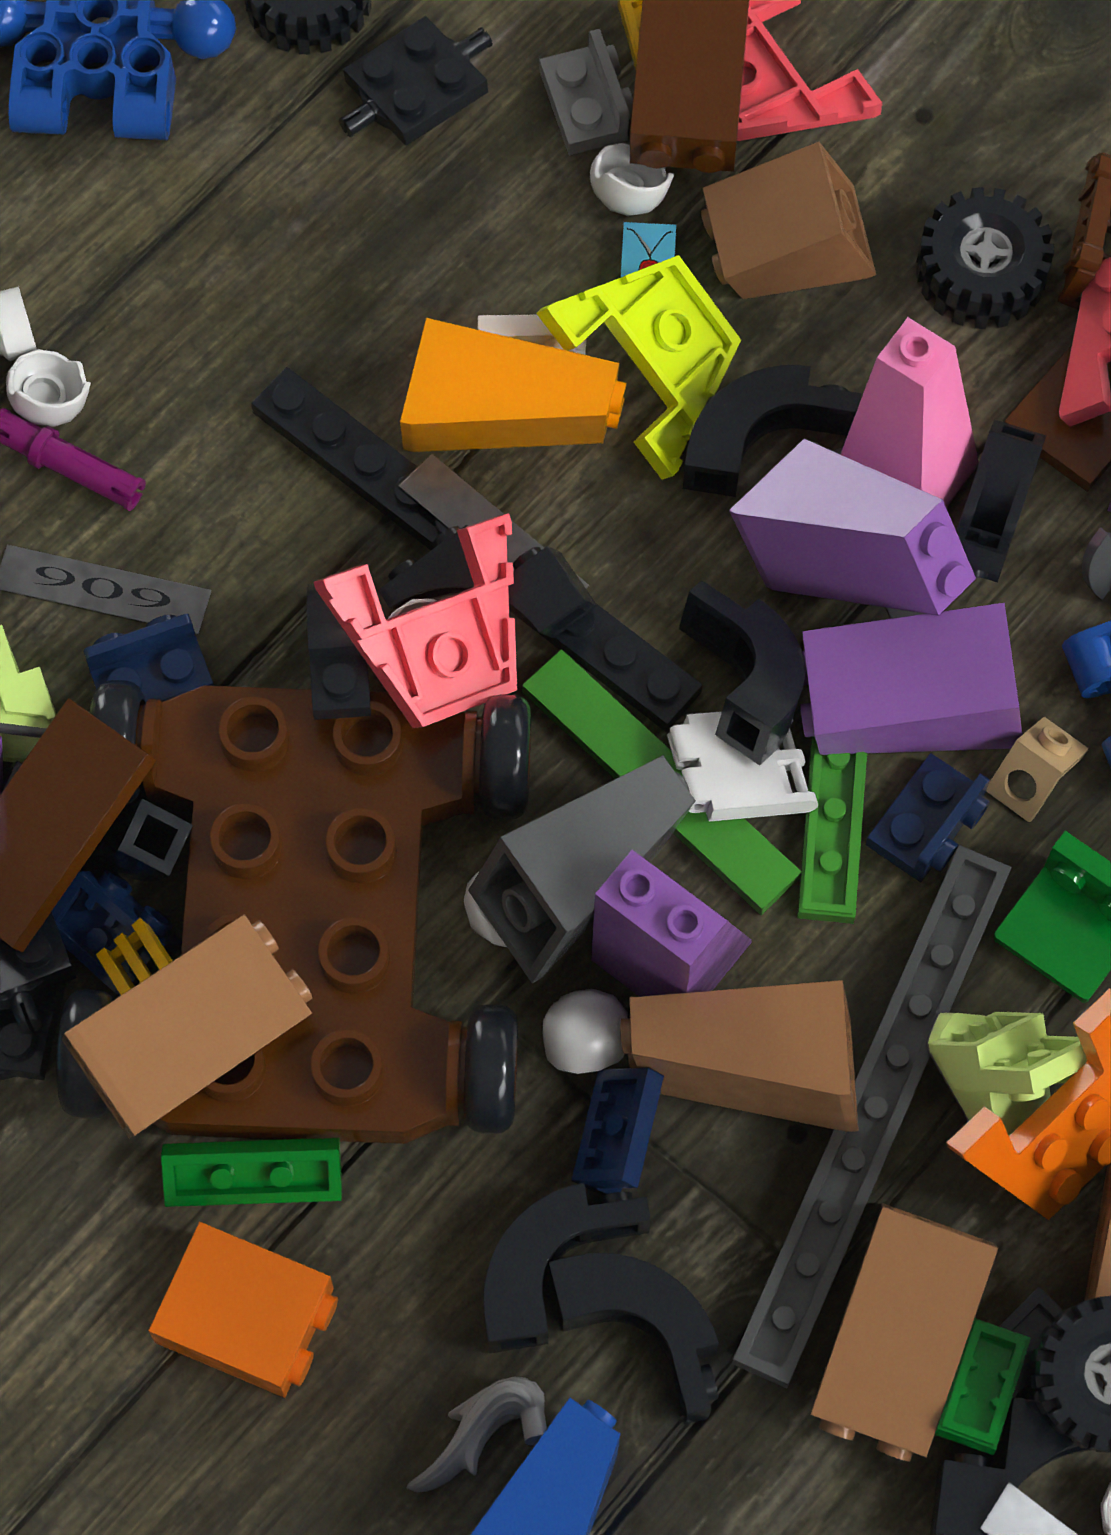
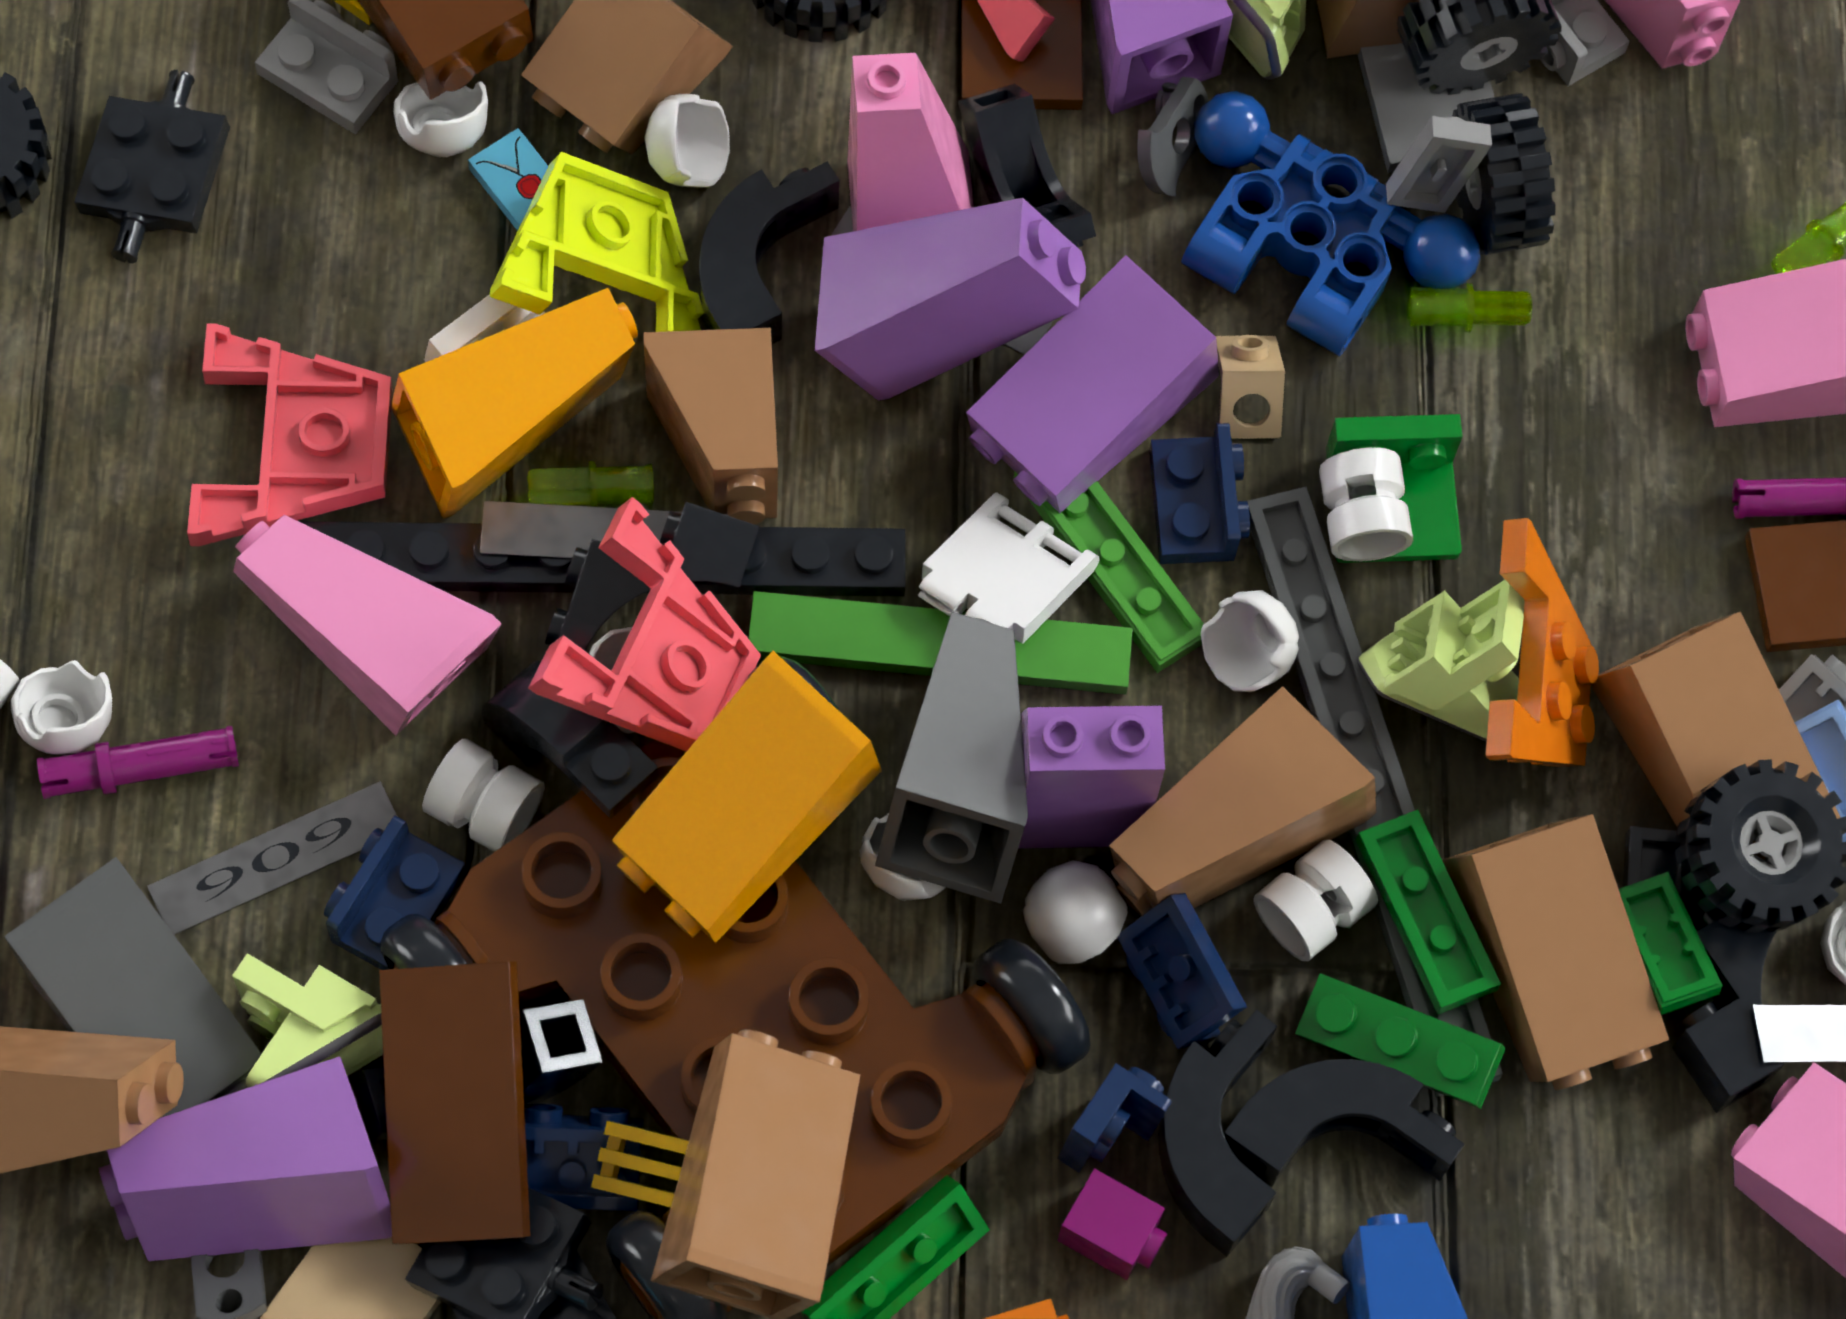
camera: 45 degrees left, 0 degrees up
black arch [679,580,805,766] -> none
none -> coral wing [187,323,393,546]
none -> bright pink slope [233,515,501,736]
none -> white wheel [422,739,545,852]
none -> clear neon green axle [527,461,654,507]
none -> light orange slope [612,651,882,943]
none -> medium nougat slope [643,328,778,525]
none -> white hair [645,94,730,188]
none -> dark blue bracket [1057,1063,1172,1173]
none -> magenta brick [1057,1168,1168,1280]
none -> white hair [1201,590,1299,692]
none -> white wheel [1253,840,1378,961]
none -> green plate [1295,973,1506,1109]
none -> white wheel [1319,447,1413,561]
none -> green plate [1355,809,1501,1015]

